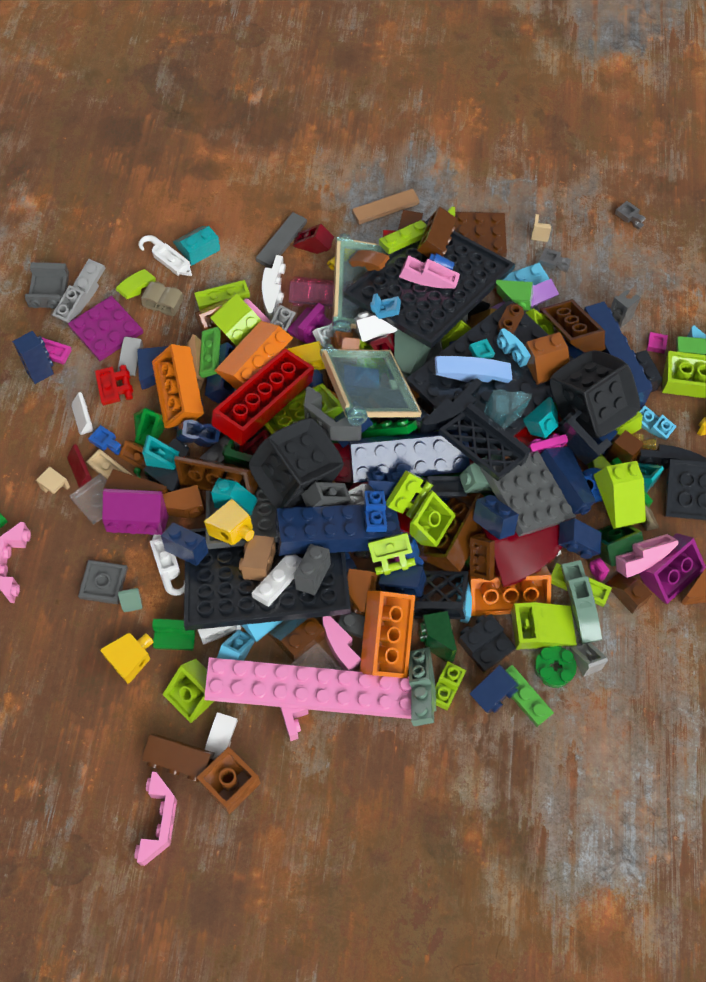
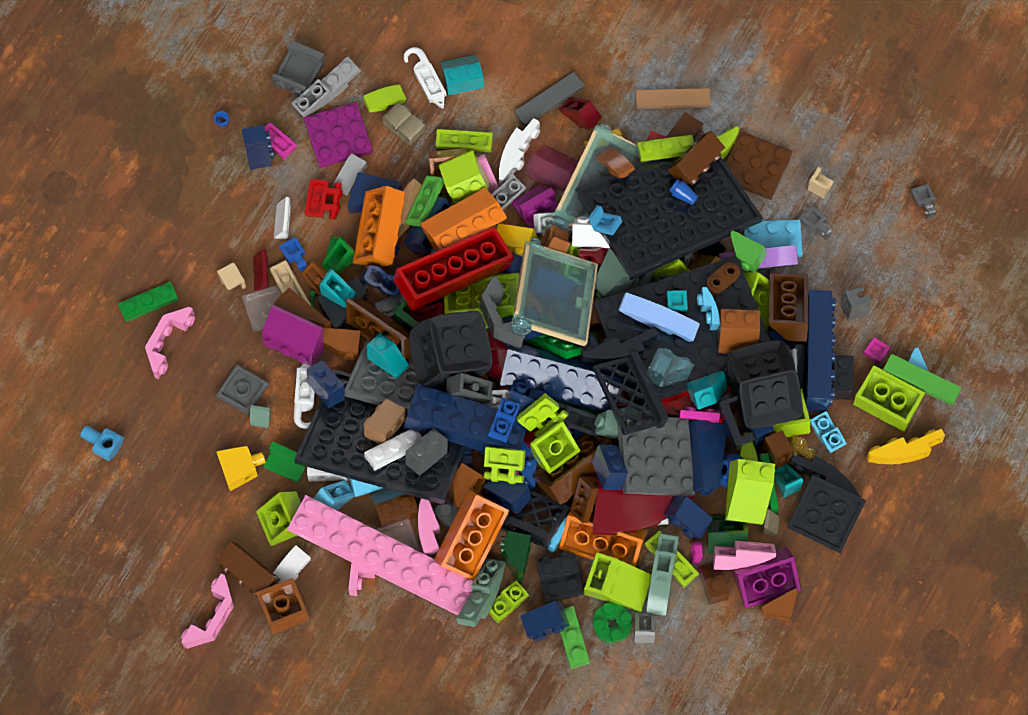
camera: 25 degrees right, 5 degrees up
yellow torso [204,499,254,545] -> none
bright pink slope [399,256,460,289] -> none

